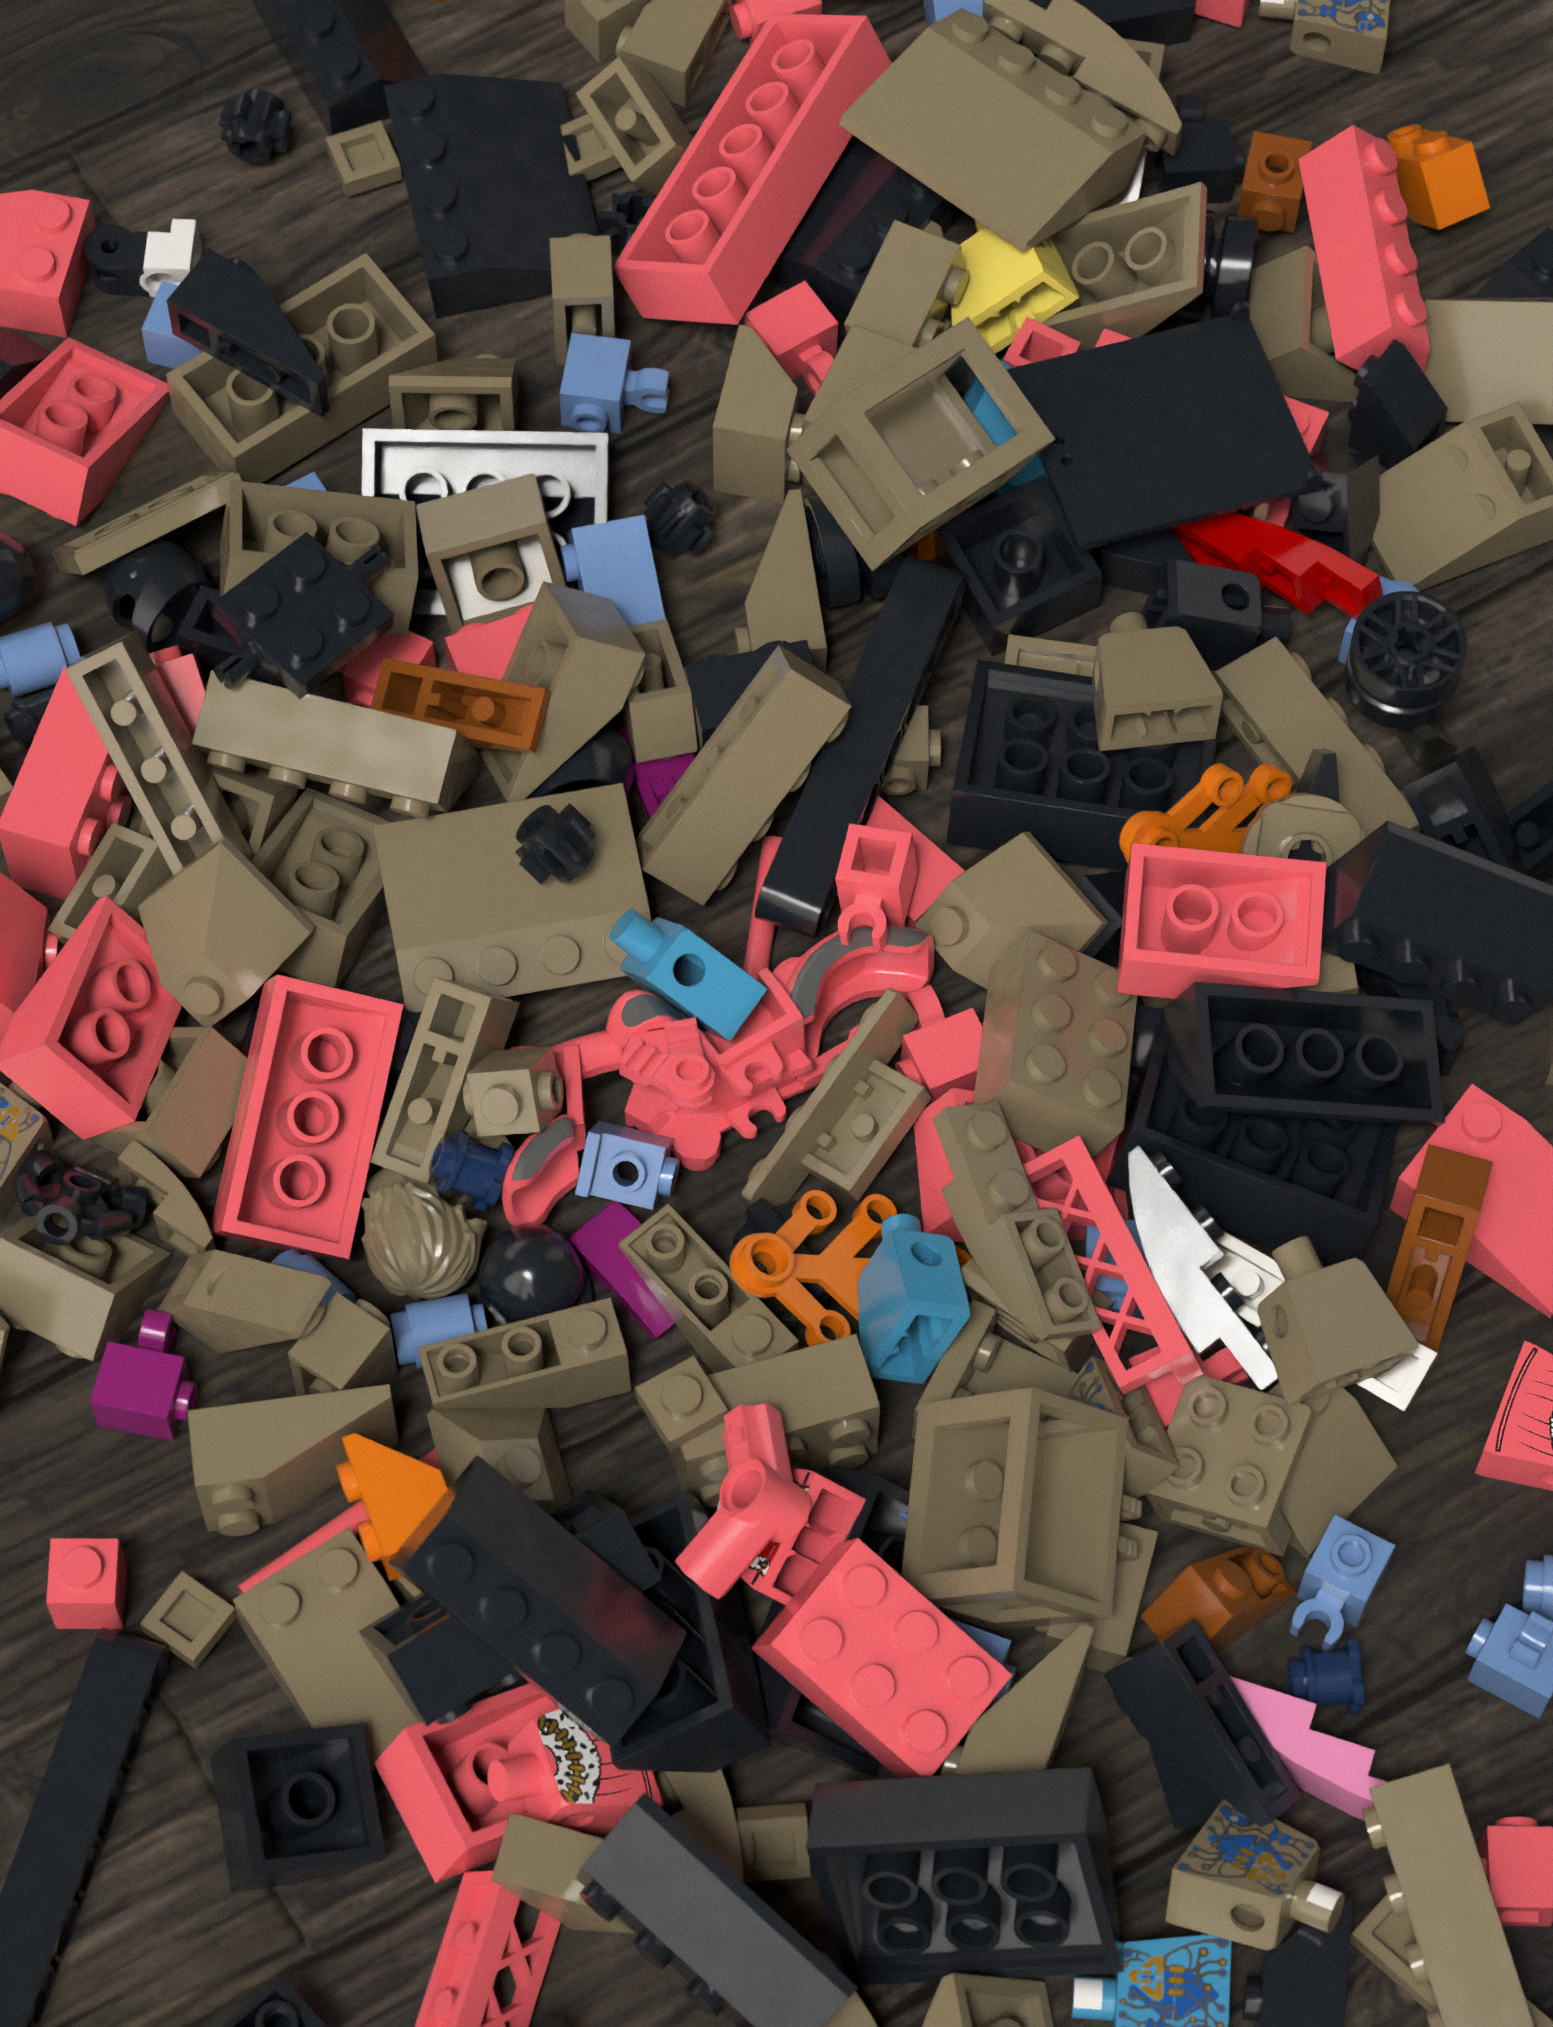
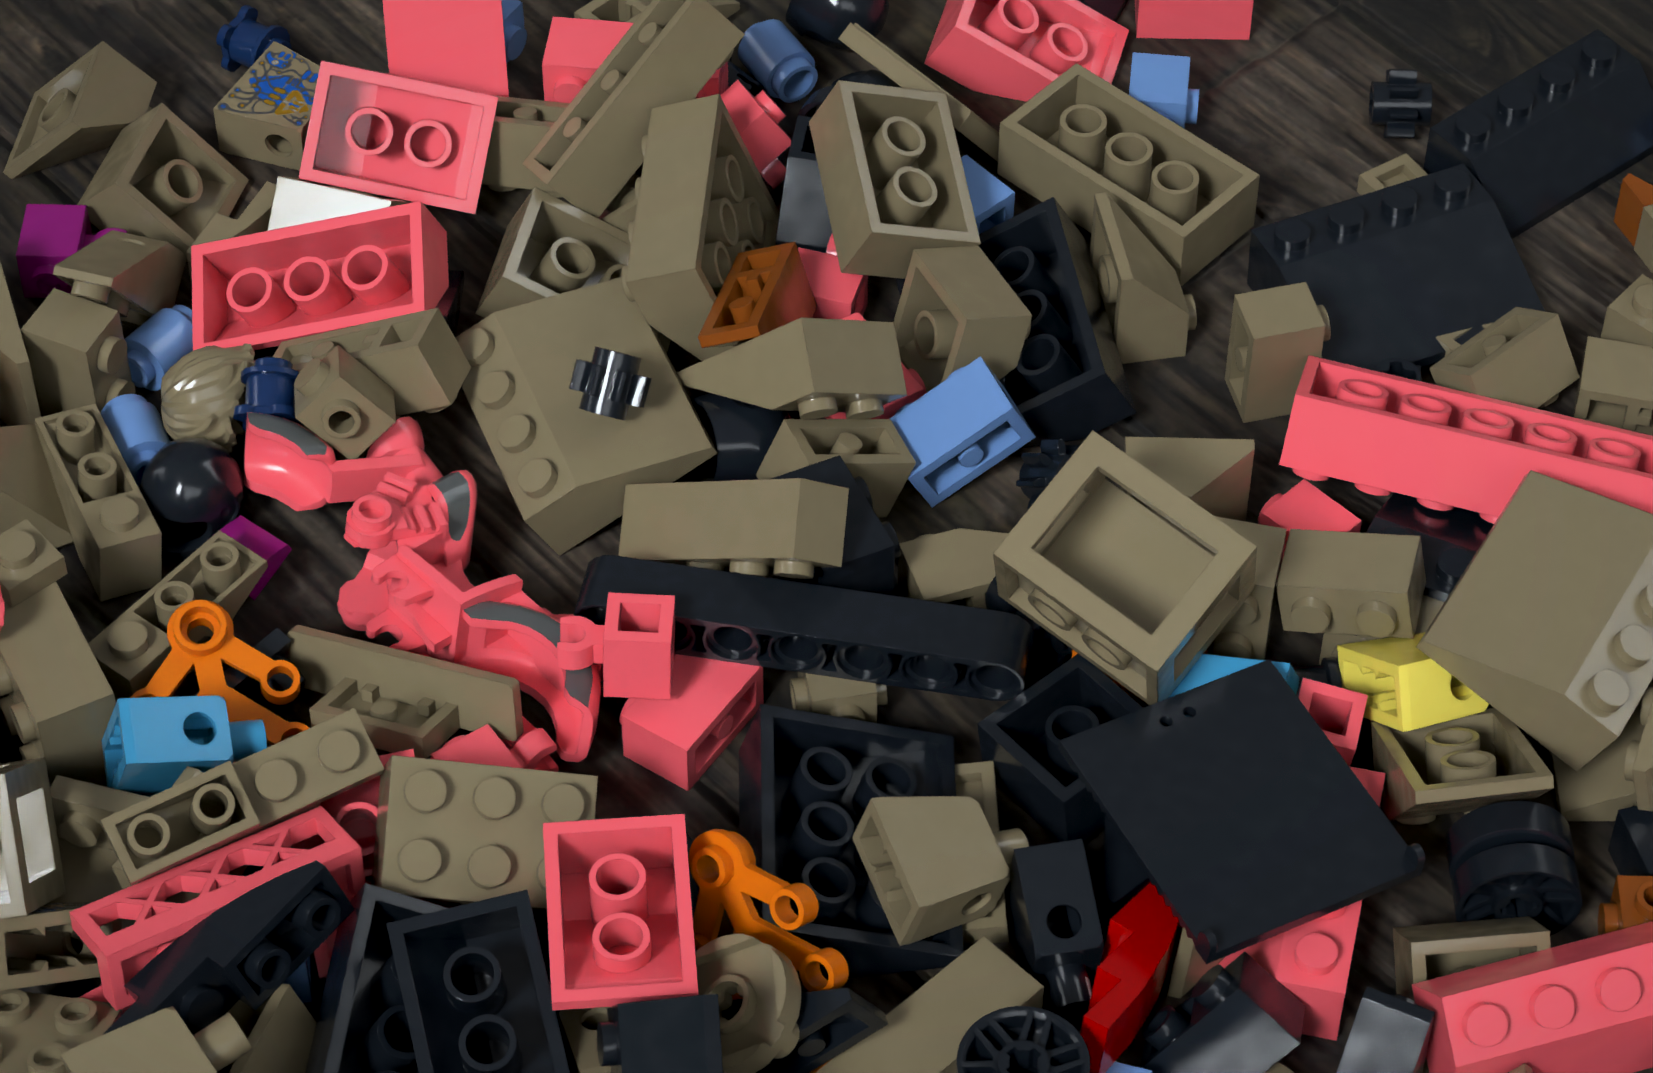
camera: 80 degrees right, 15 degrees down
black piece [13,1150,146,1246] -> none
leg [84,219,203,297] -> none
dark tan slope [137,836,315,1027] -> none
black slope [166,249,329,418] -> none
black plate [212,532,394,699] -> none
medium blue brick [560,333,670,433] -> none
medium blue brick [575,1121,680,1210] -> none
dark azure torso [609,909,767,1041] -> none
dark tan slope [915,832,1109,989] -> none

